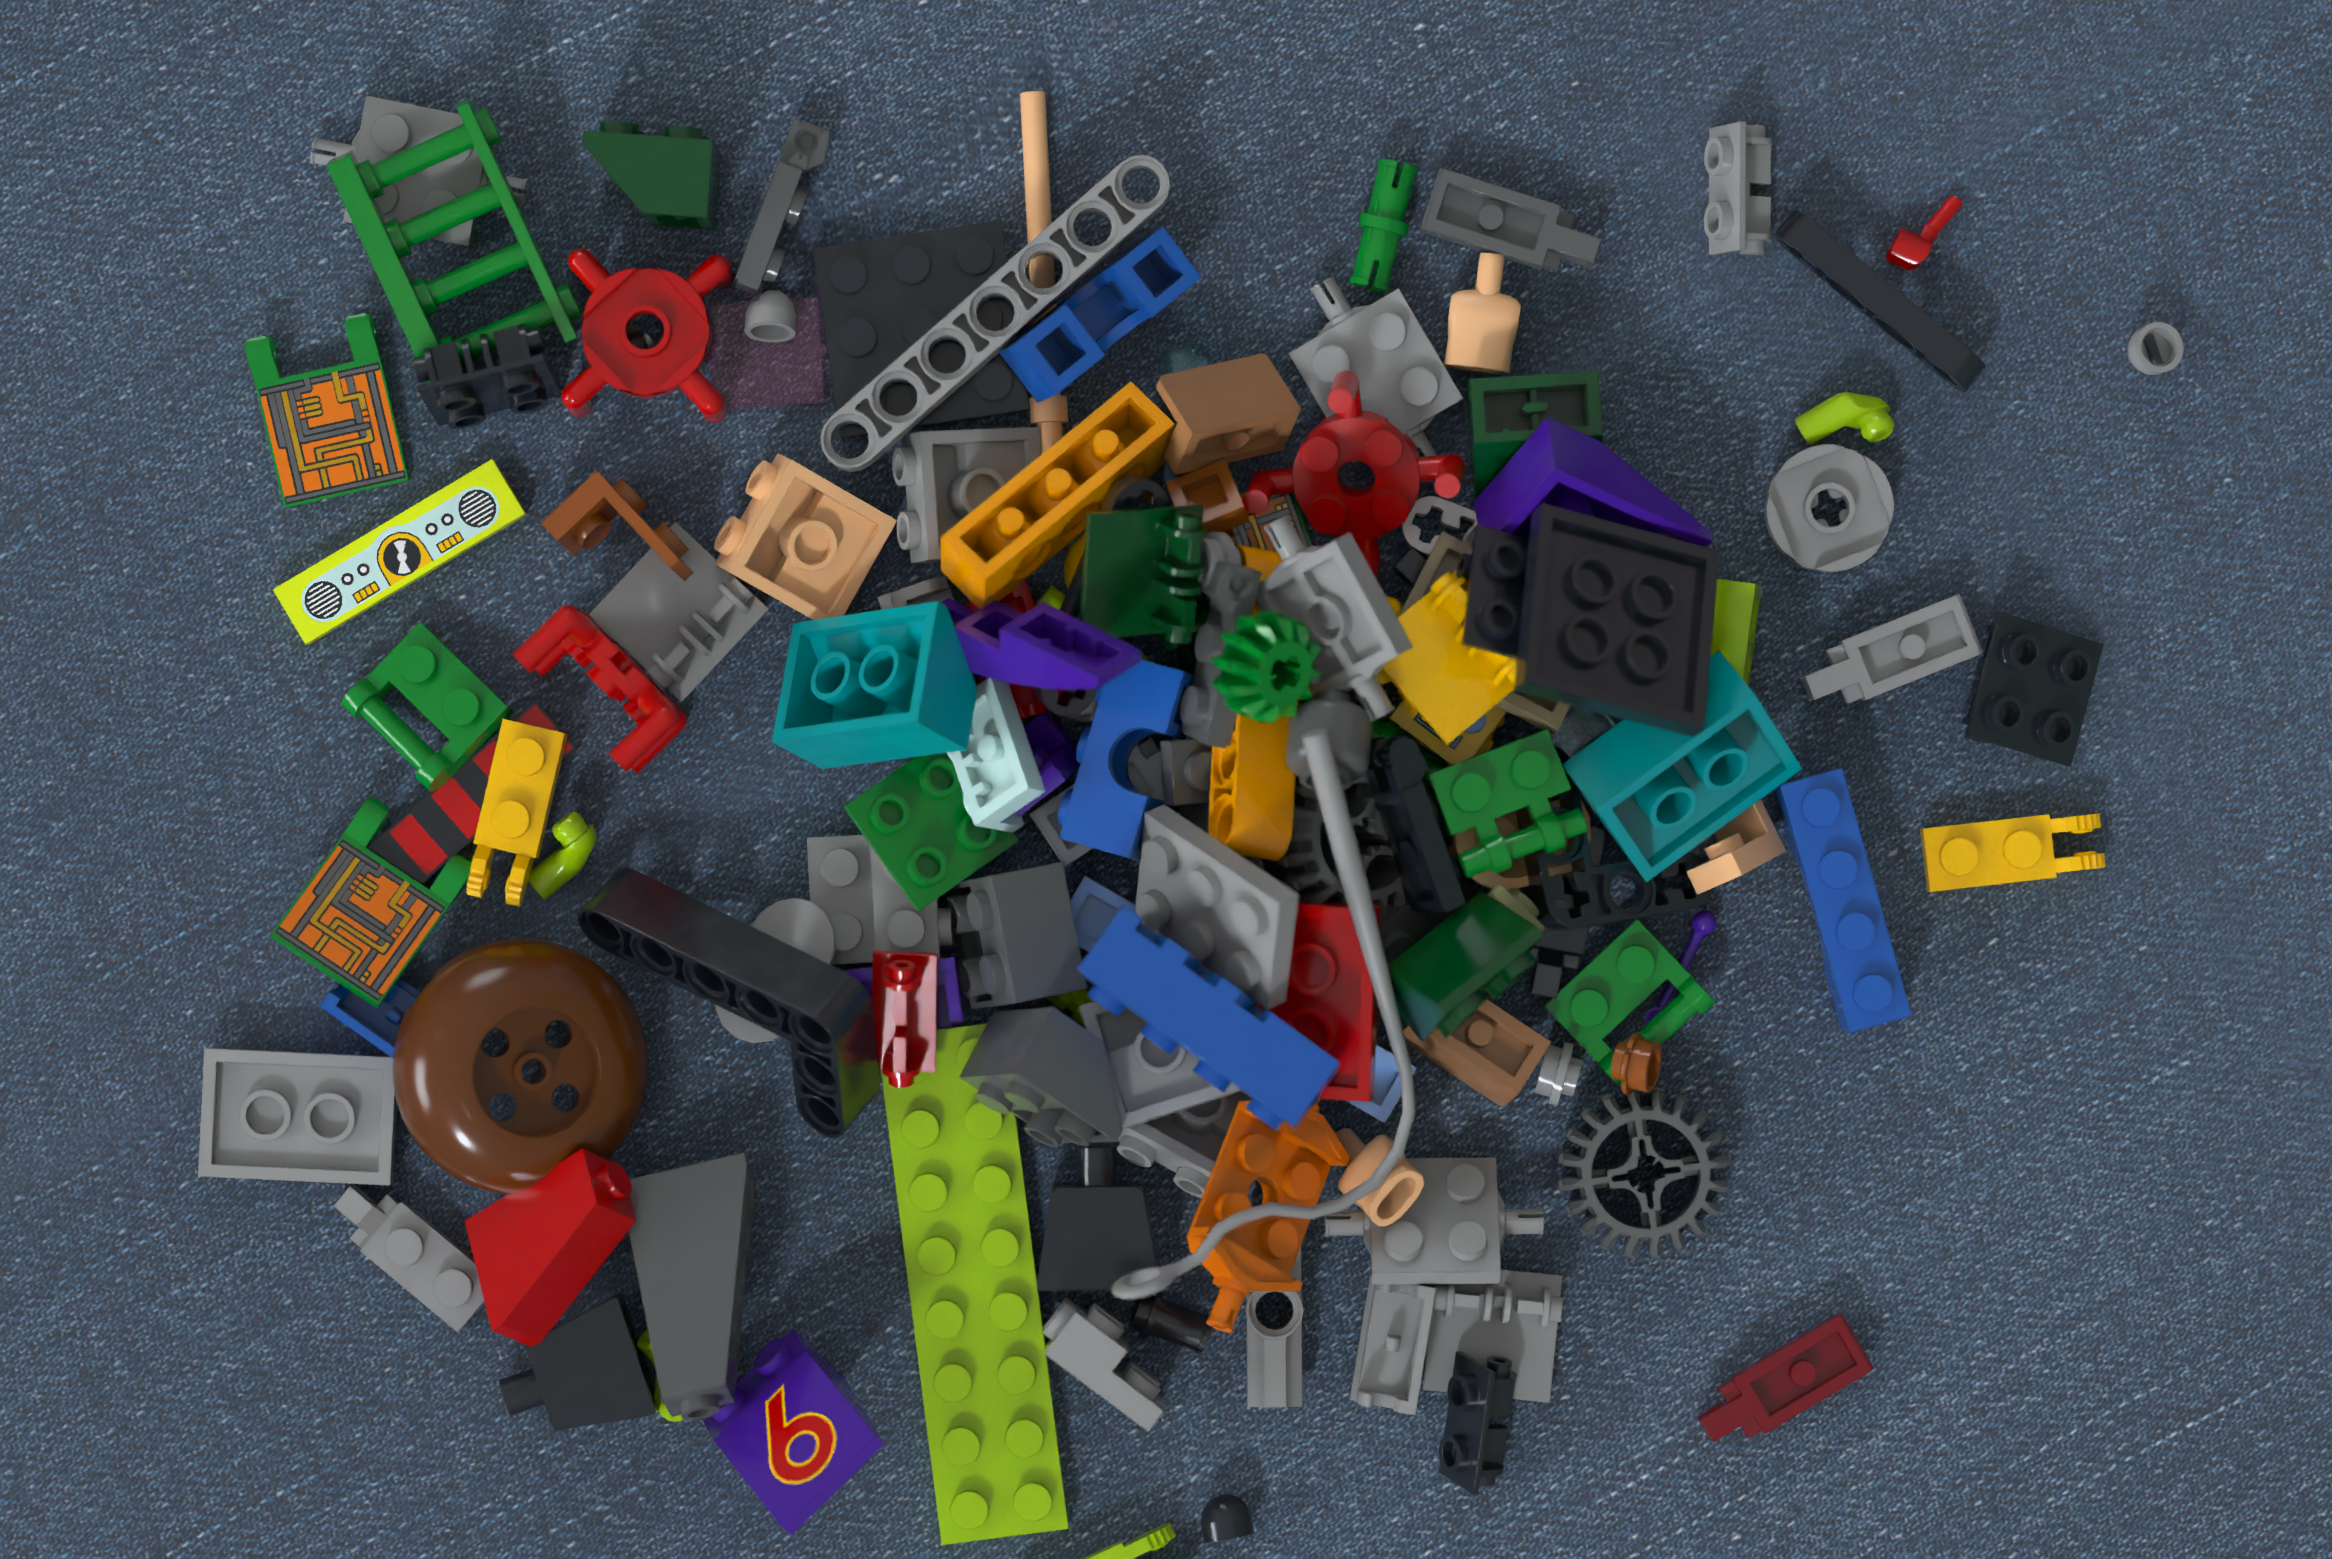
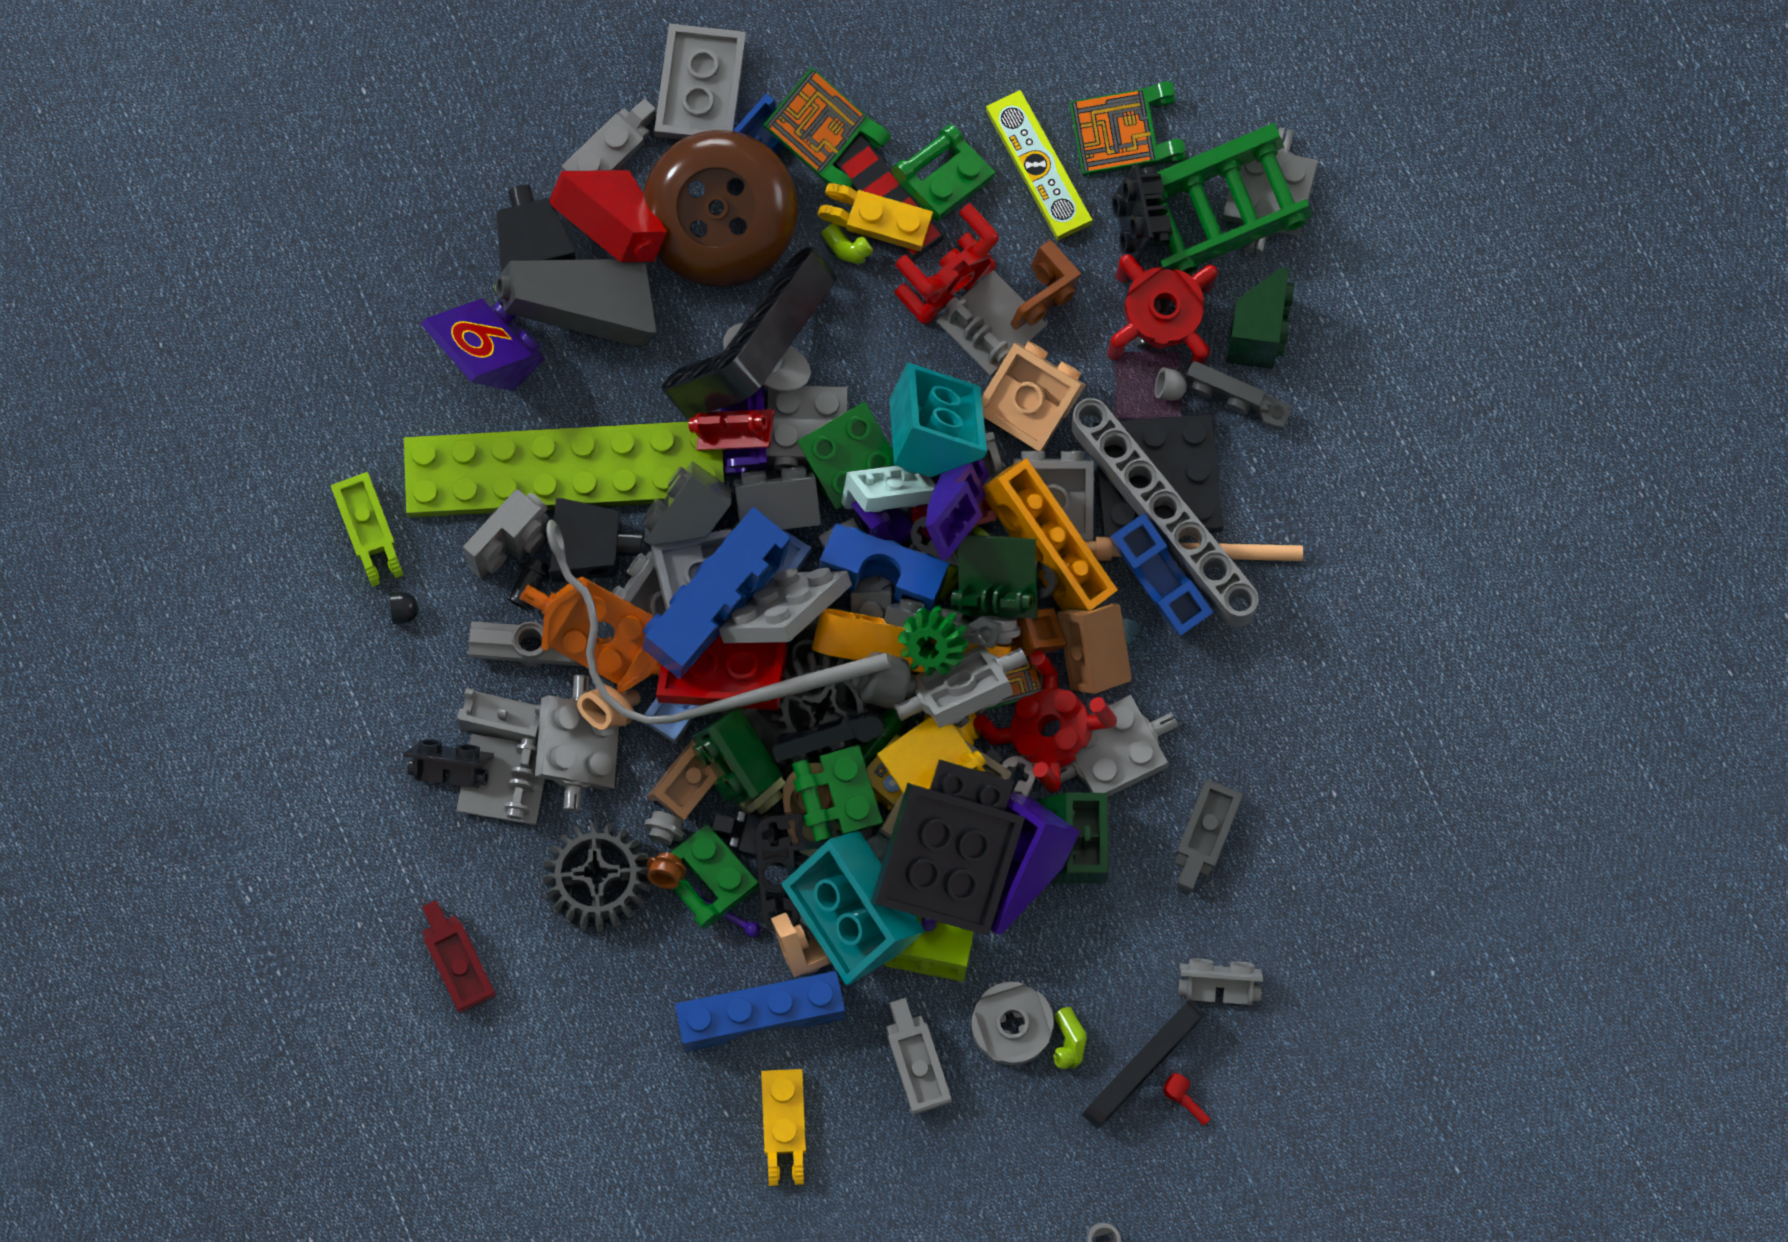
camera: 90 degrees right, 15 degrees down
green pin [1349,159,1418,293] -> none
light nougat piece [1444,253,1521,375] -> none
black hinge [1961,612,2104,767] -> none

